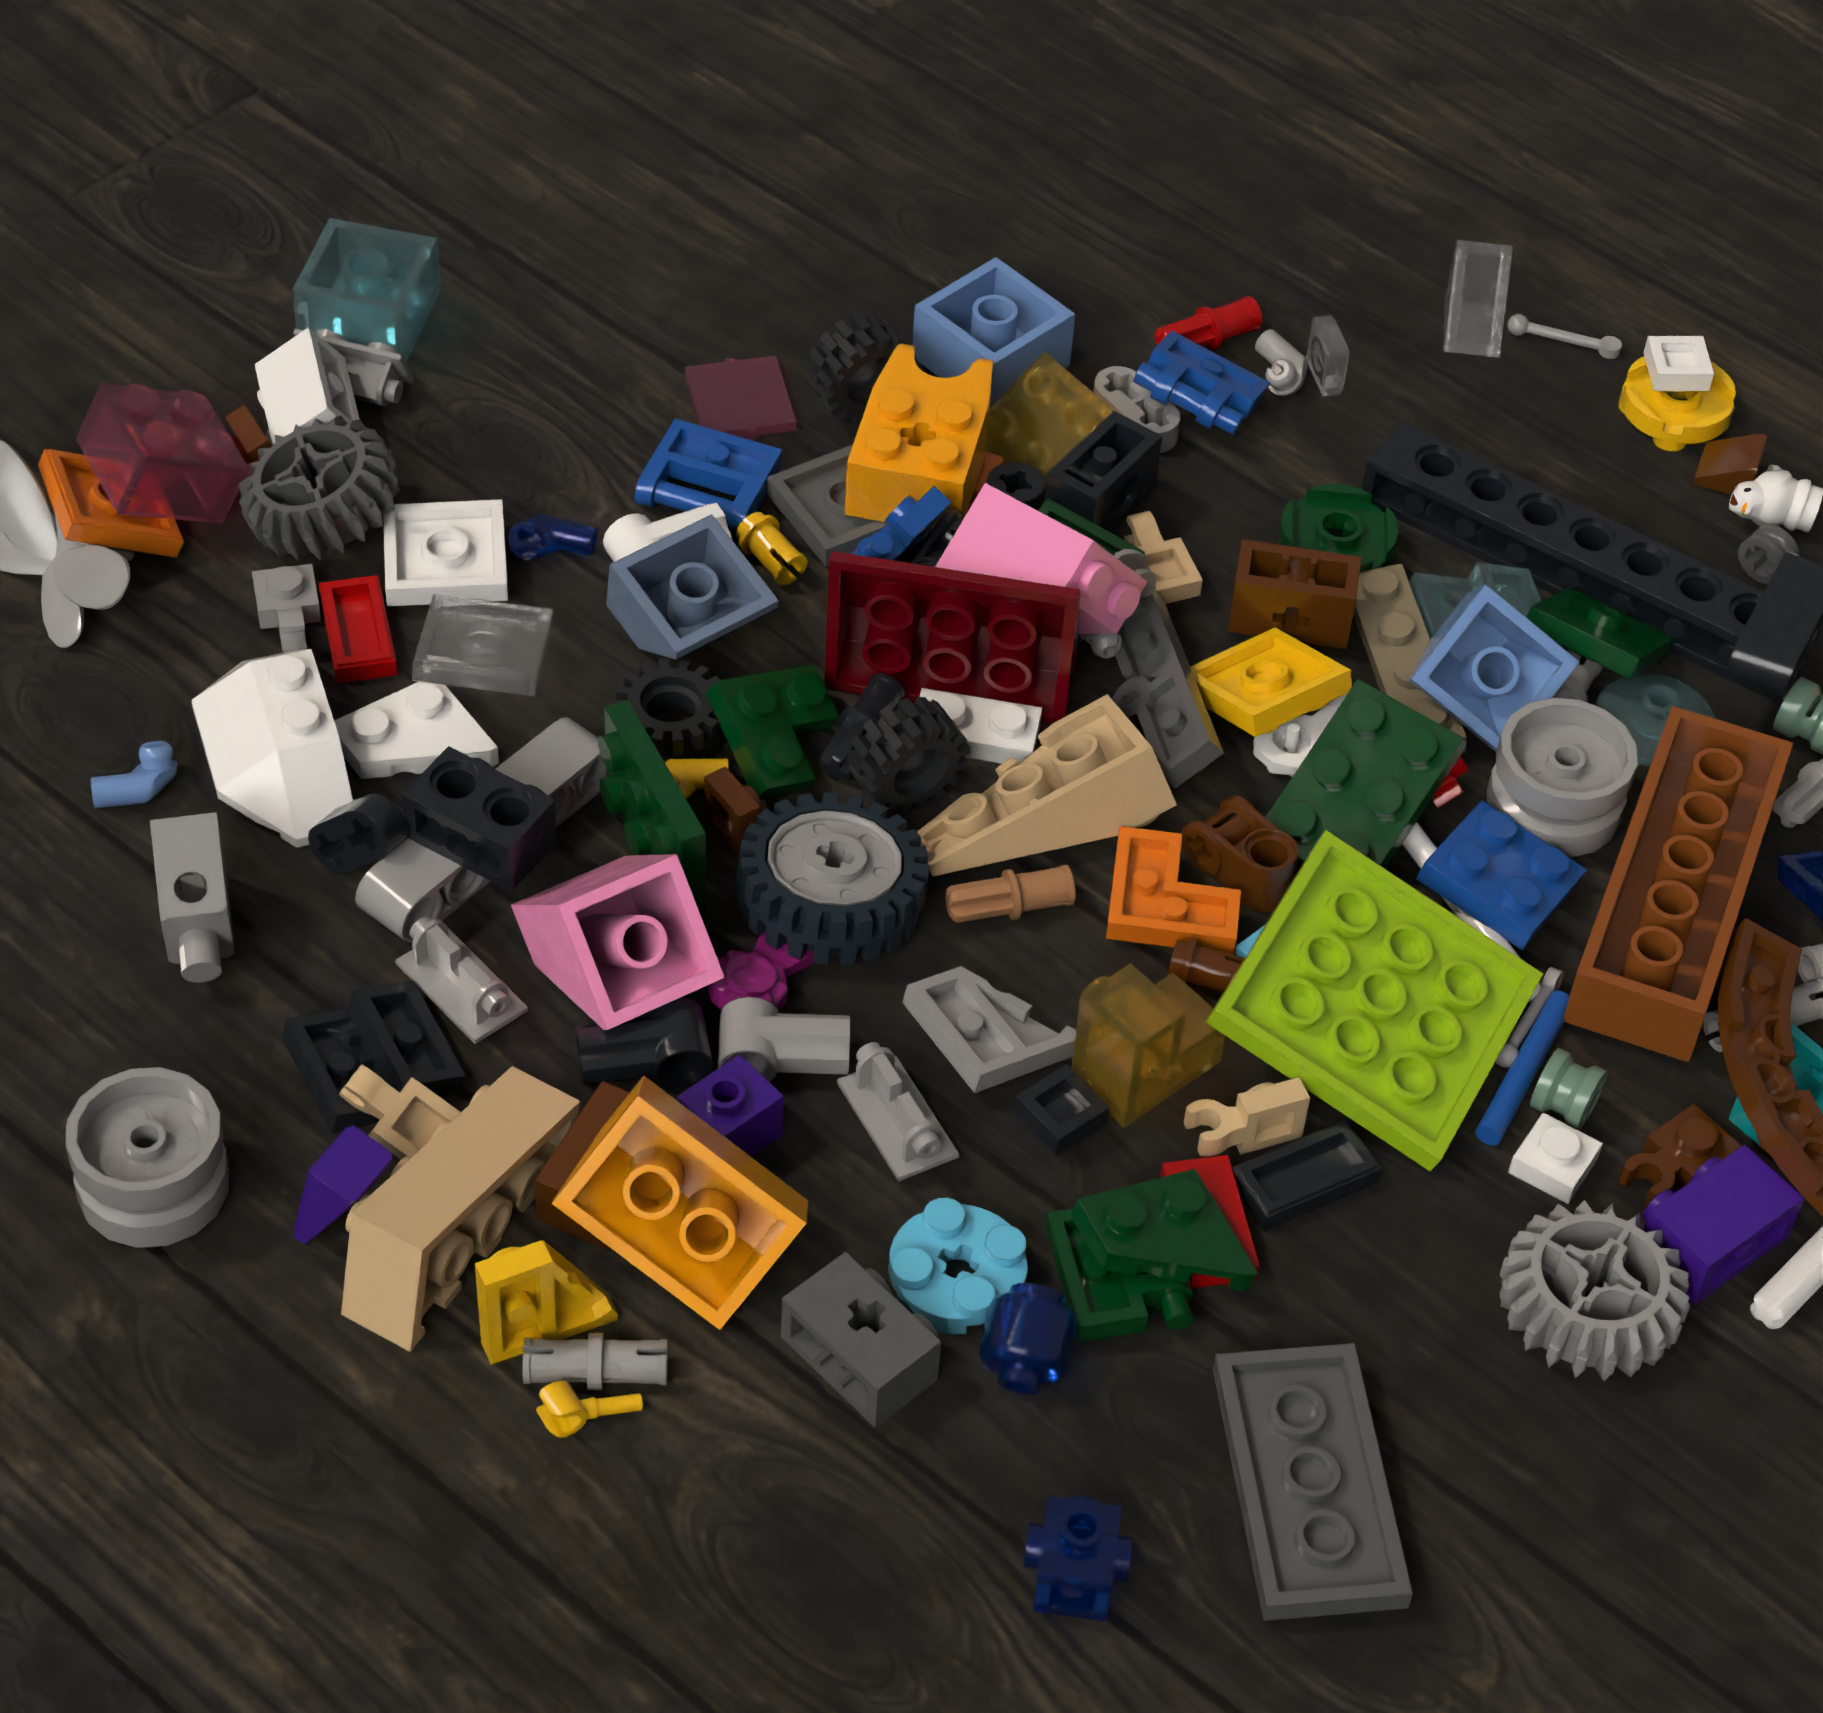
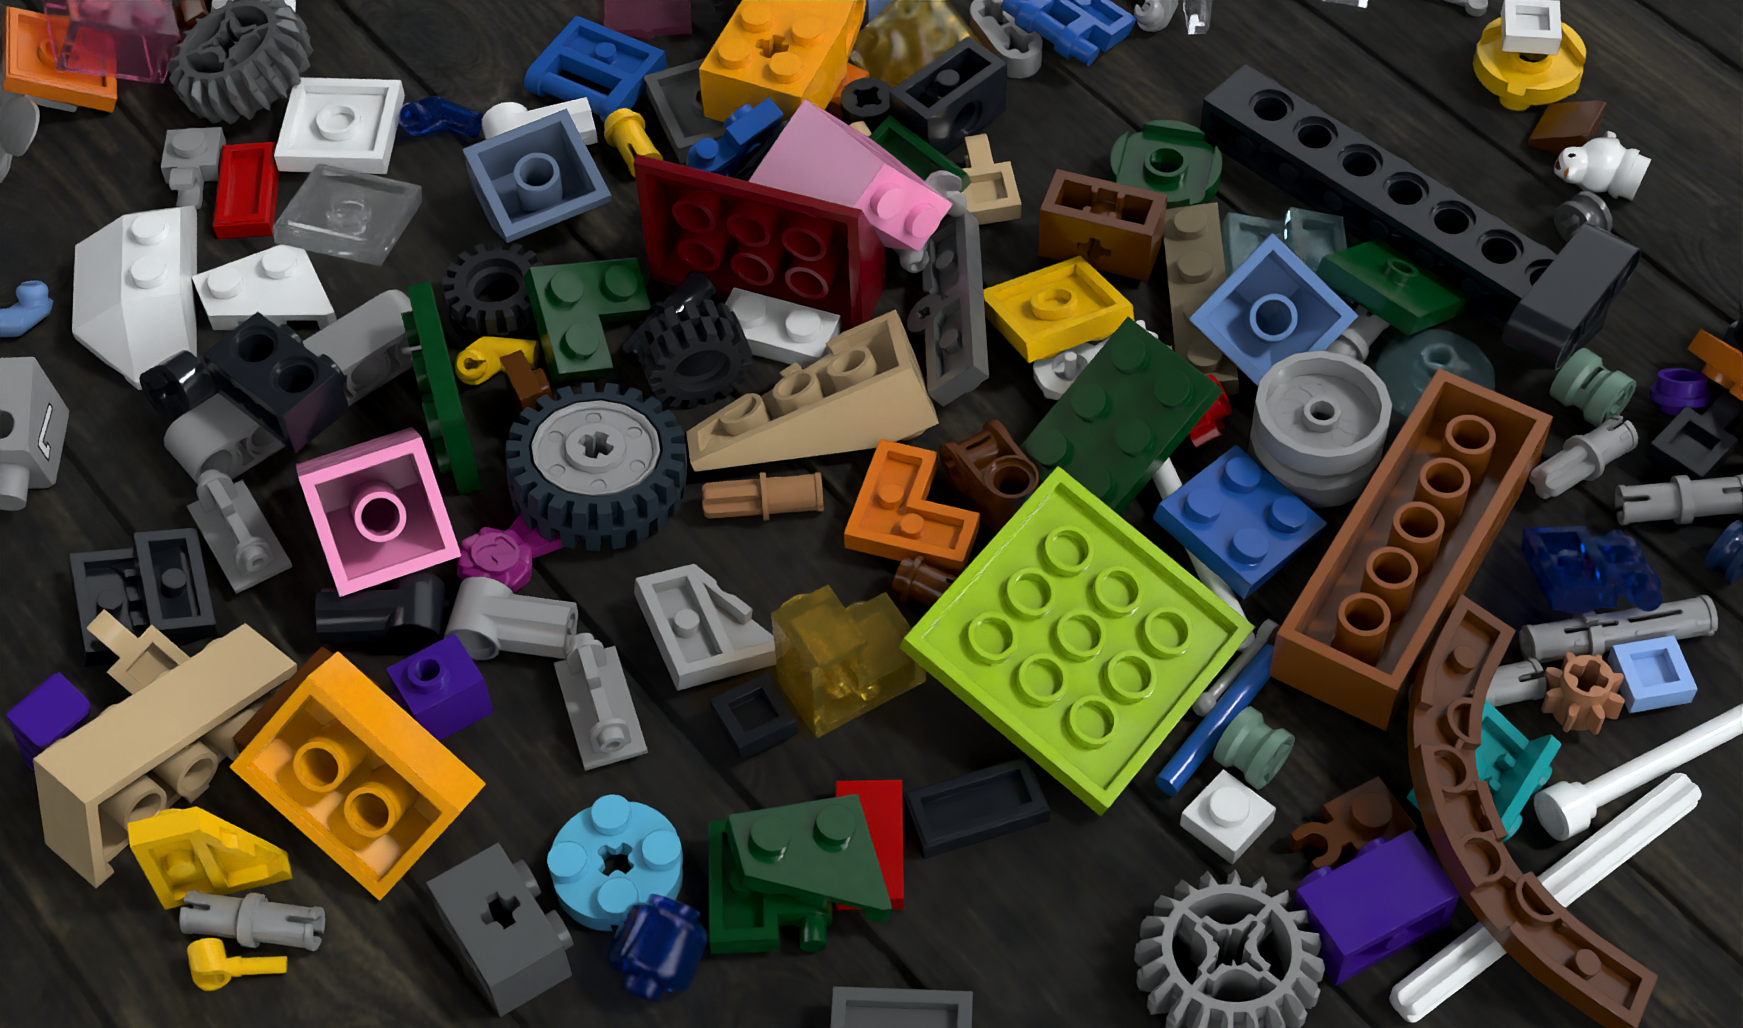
camera: 15 degrees right, 5 degrees up
tan plate [1184,1077,1310,1157] -> none

